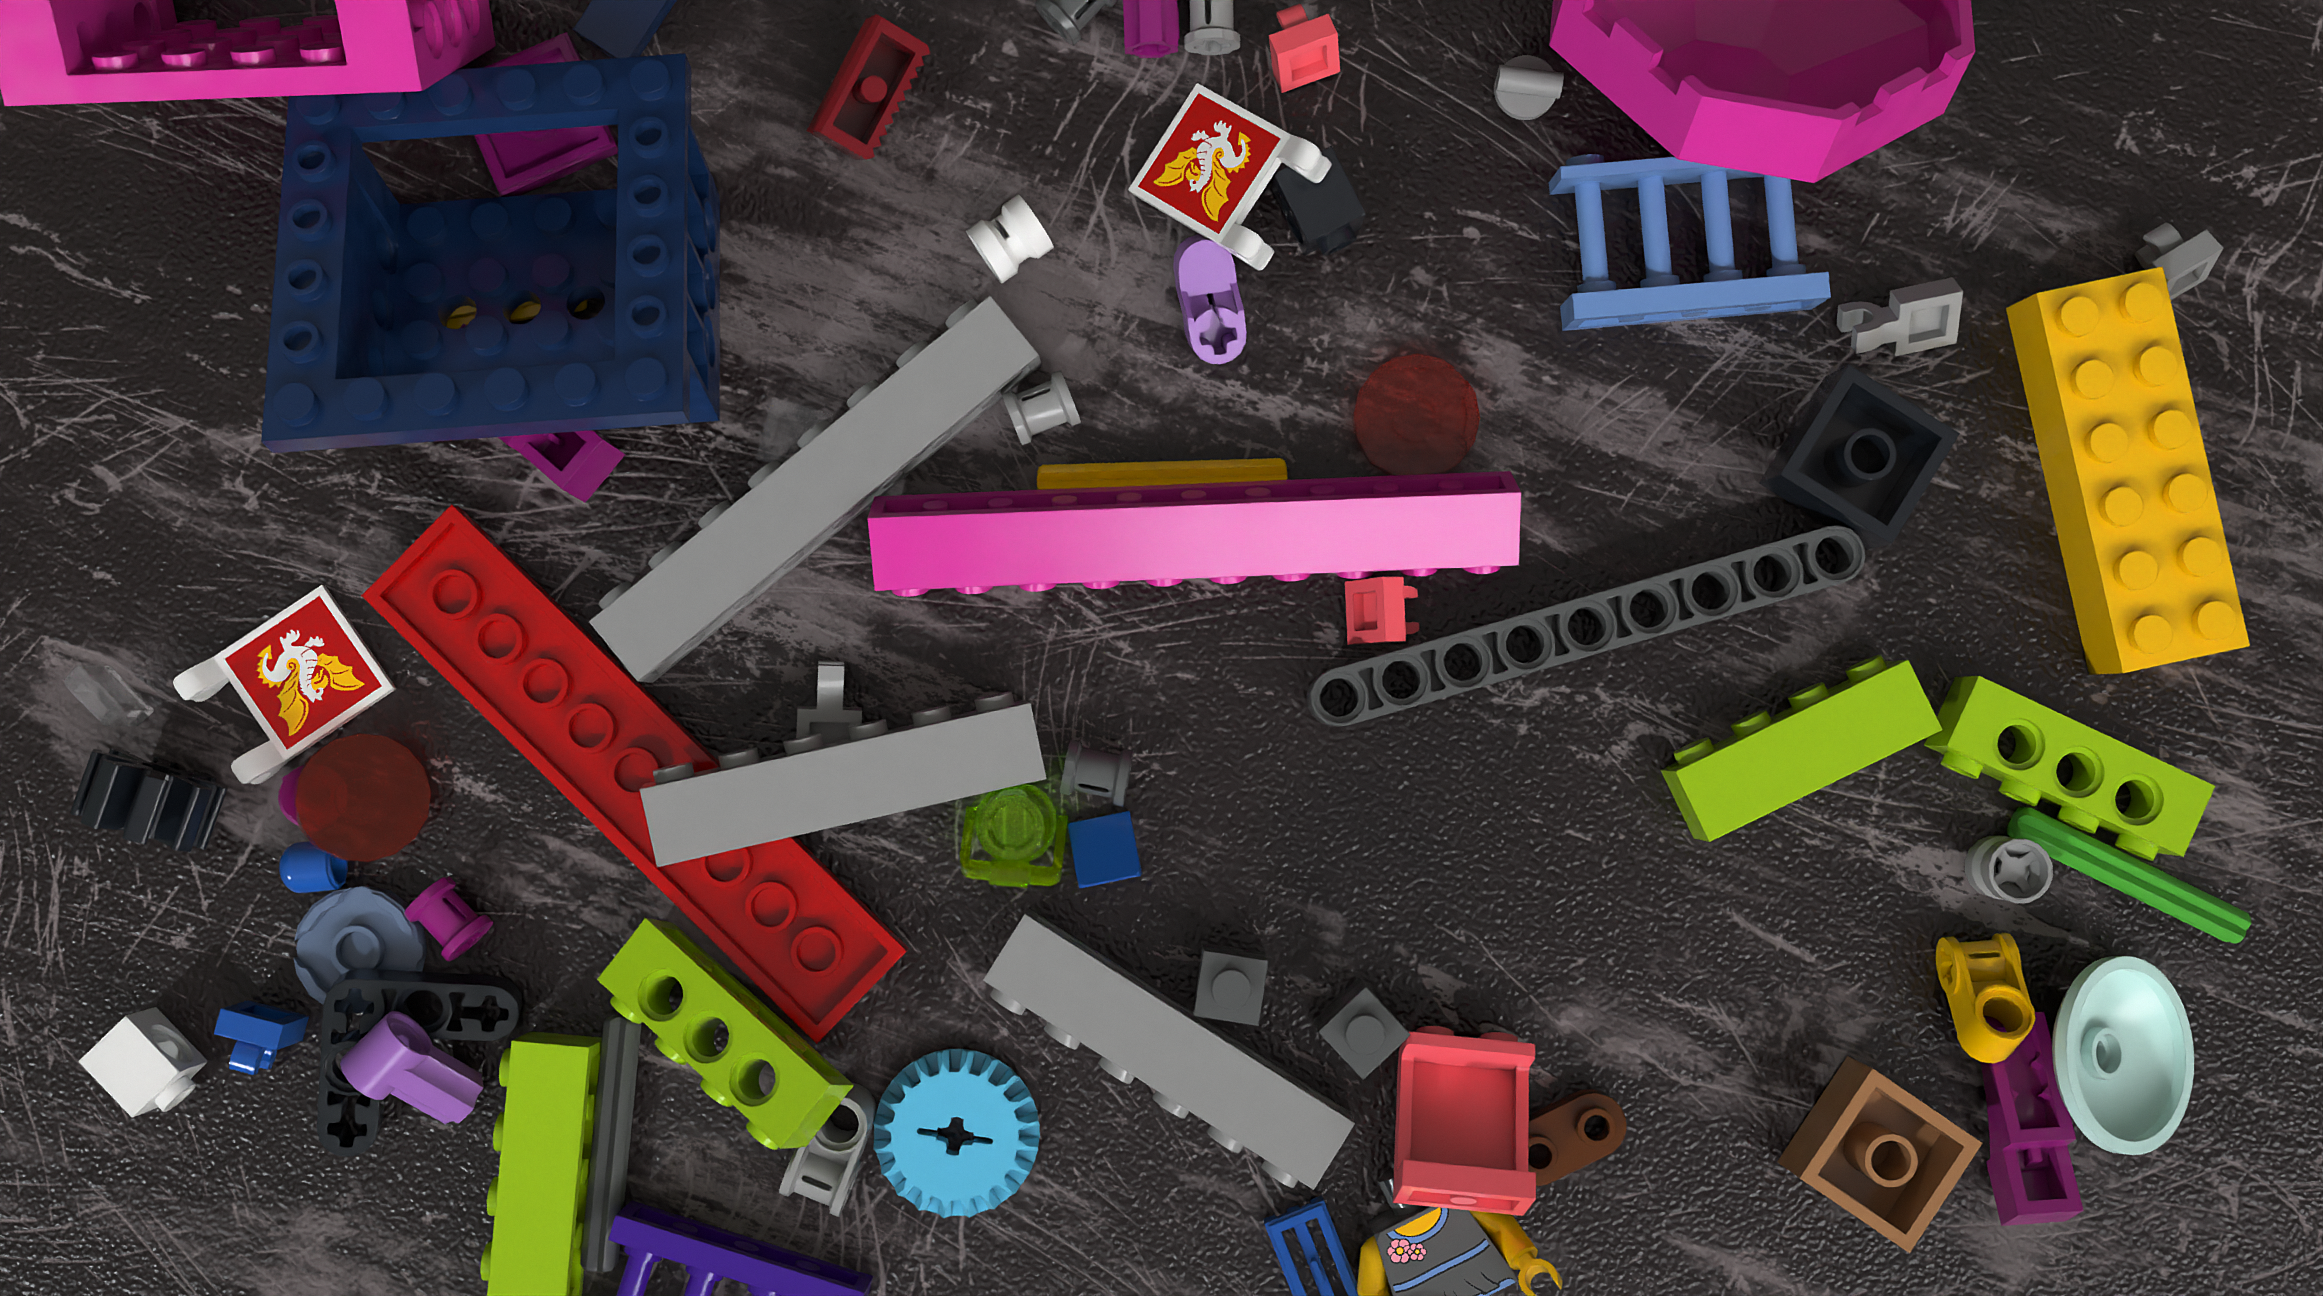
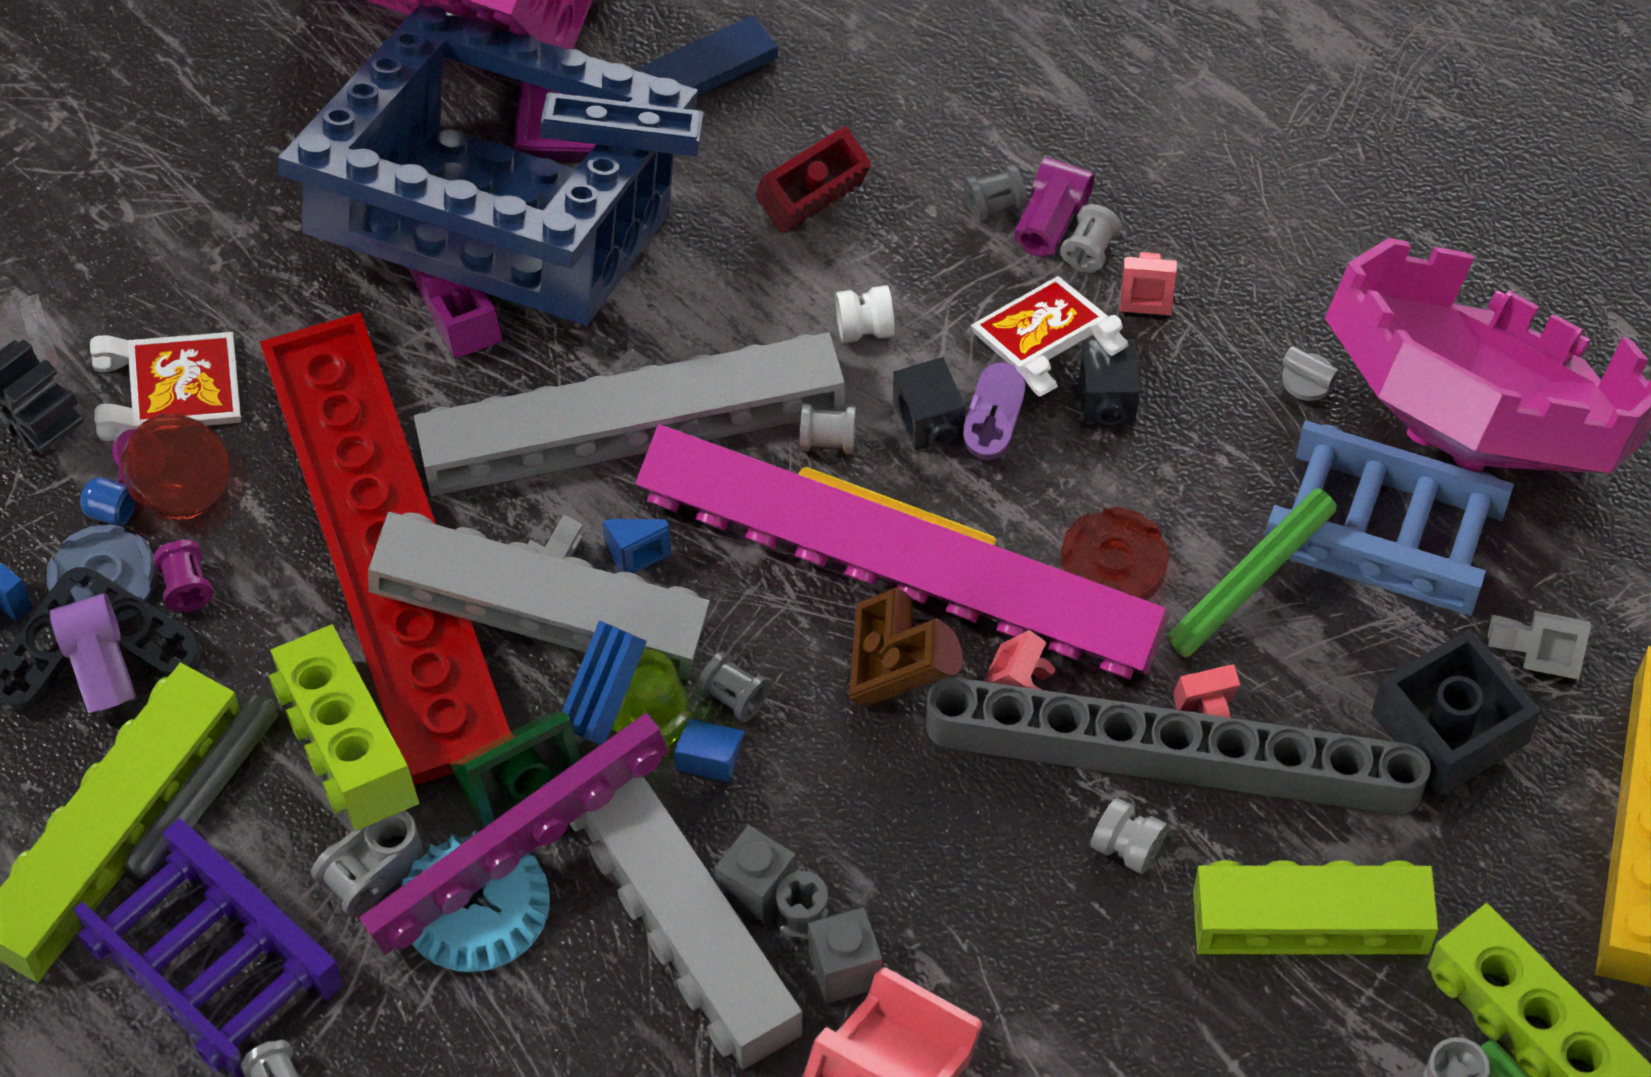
camera: 25 degrees right, 30 degrees down
none -> magenta plate [359,713,669,956]
none -> dark green slope [450,712,581,829]
none -> dark blue tile [540,92,703,157]
none -> blue tile [562,620,647,745]
none -> blue slope [602,519,671,574]
none -> dark grey bush [776,871,828,943]
none -> reddish brown brick [849,587,963,707]
none -> black brick [893,357,966,450]
none -> light grey wheel [1090,797,1169,875]
none -> bright green axle [1167,488,1337,658]
none -> coral tile [1172,664,1240,718]

